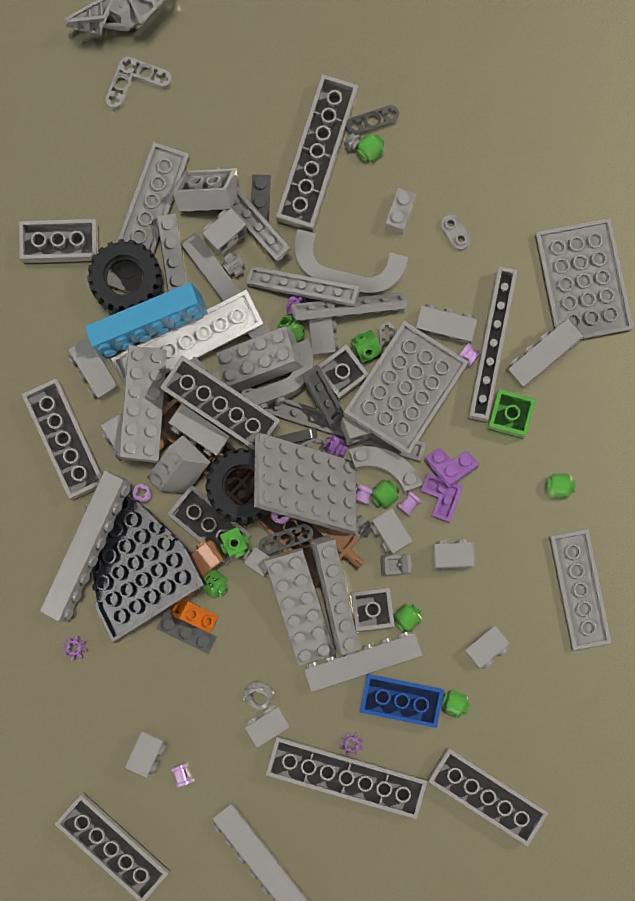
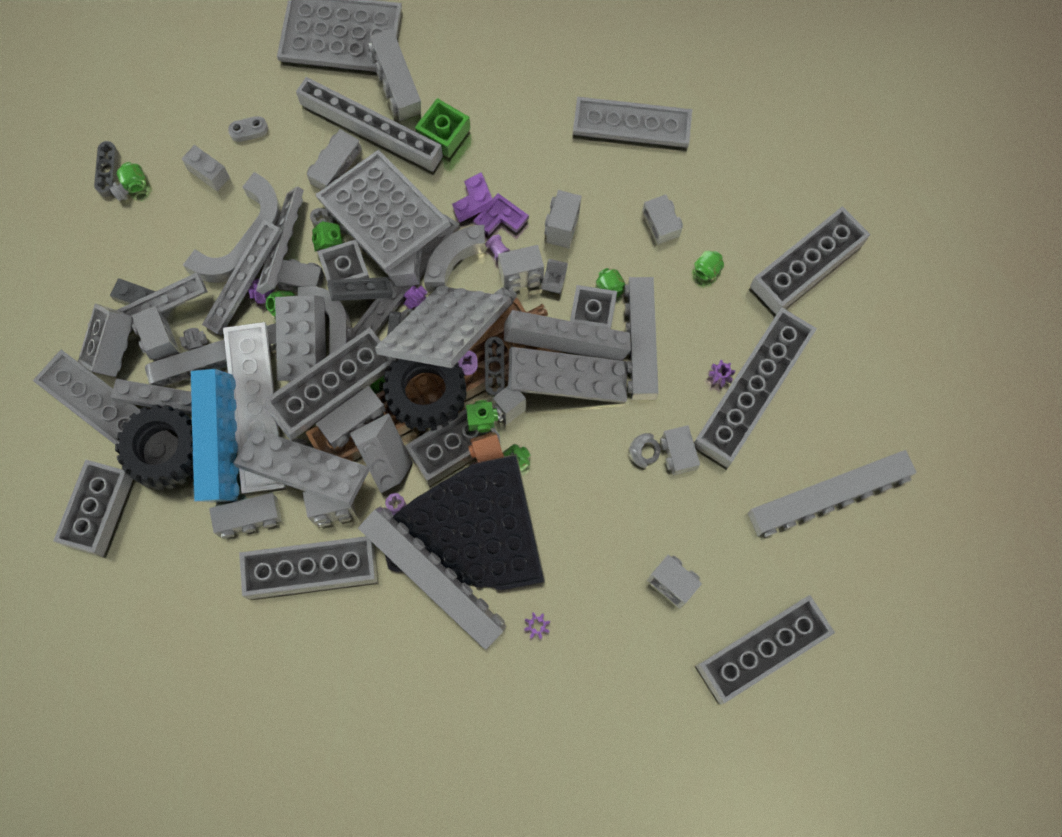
camera: 75 degrees left, 10 degrees down
dark grey plate [156,612,217,654] -> none
orange bracket [170,599,218,633] -> none
lavender bush [171,763,194,788] -> none
light grey brick [276,74,358,232] -> none
lavender wheel [356,484,373,505] -> none
blue brick [360,674,444,728] -> none
bright green head [371,480,399,508] -> none
lavender wheel [459,343,481,367] -> none
bright green head [547,473,575,499] -> none

